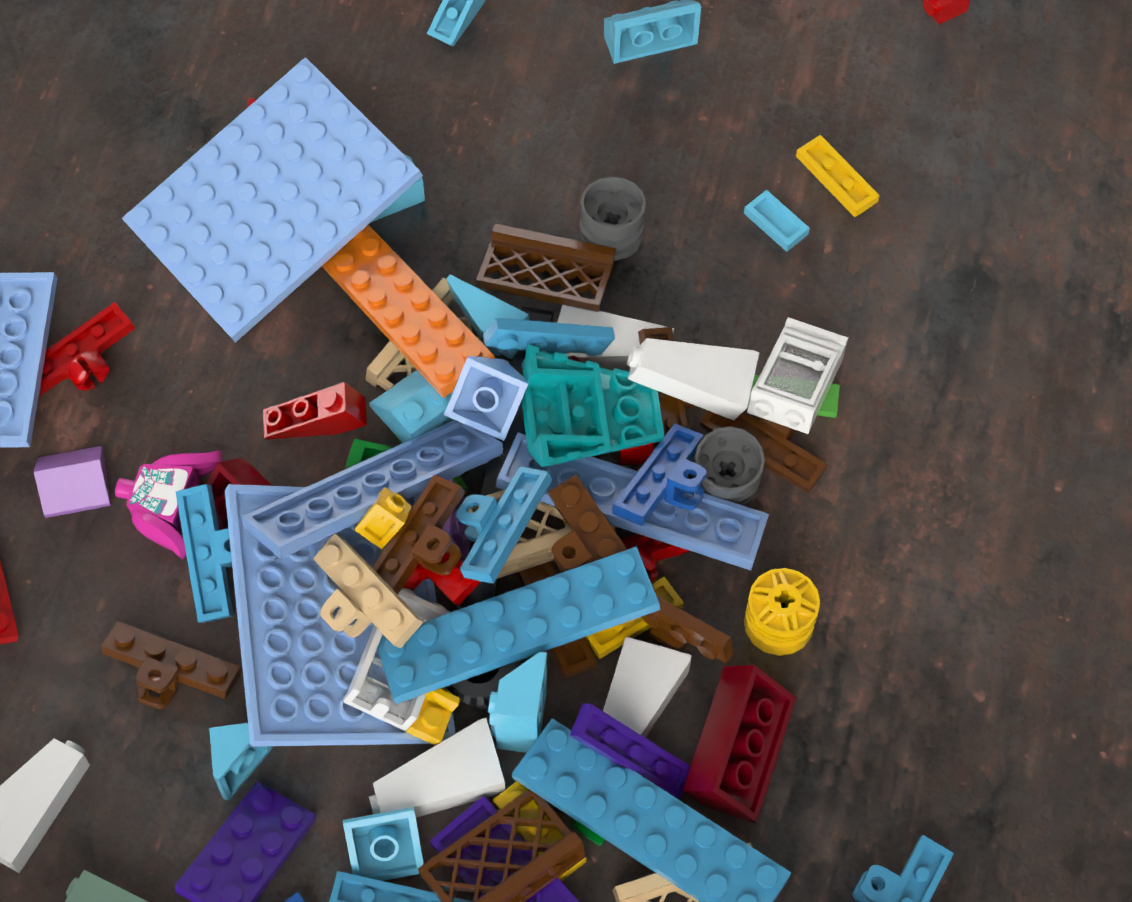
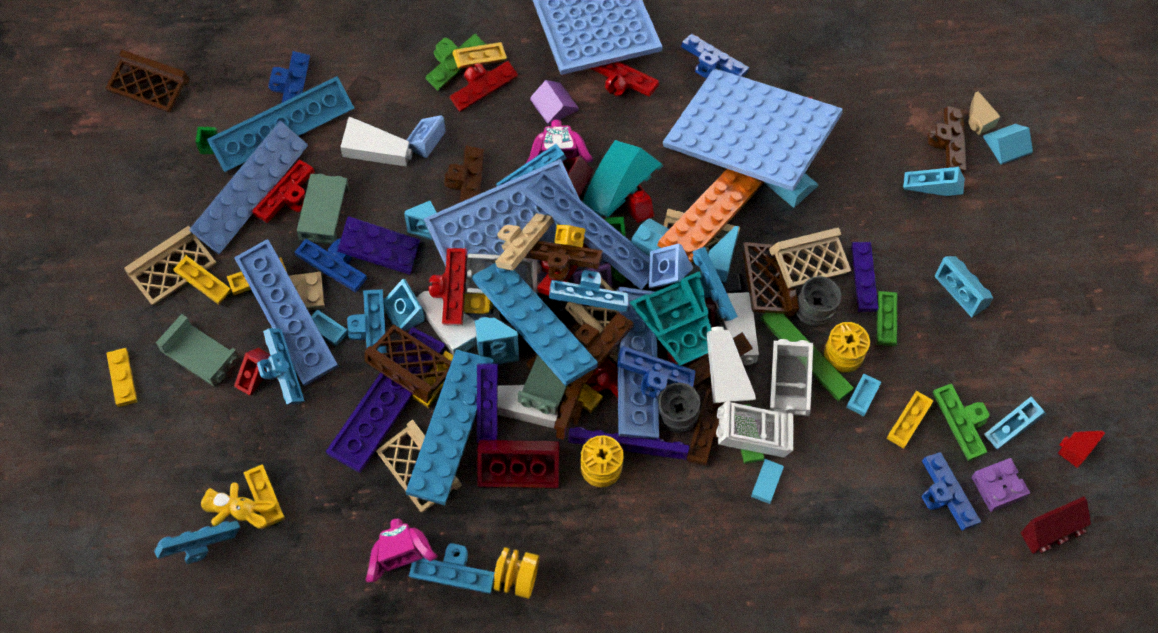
camera: 70 degrees right, 0 degrees up
none -> light blue slope [406,115,445,158]
none -> red plate [428,248,468,325]
none -> yellow wheel [494,547,540,599]
none -> sand green panel [518,355,568,415]
none -> dark purple plate [568,427,689,460]
none -> teal wedge [582,140,663,218]
none -> plate [681,34,749,78]
none -> medium azure tile [751,459,784,504]
none -> bright green tile [760,313,854,402]
none -> tan fence [769,228,851,289]
none -> clear door [770,339,813,416]
none -> yellow wheel [824,322,870,373]
none -> dark purple plate [851,242,878,312]
none -> bright green tile [876,291,897,347]
none -> blue plate [922,452,981,531]
none -> bright green plate [933,383,989,462]
none -> medium lavender piece [971,458,1030,512]
none -> medium azure slope [984,397,1046,450]
none -> dark red slope [1020,496,1091,554]

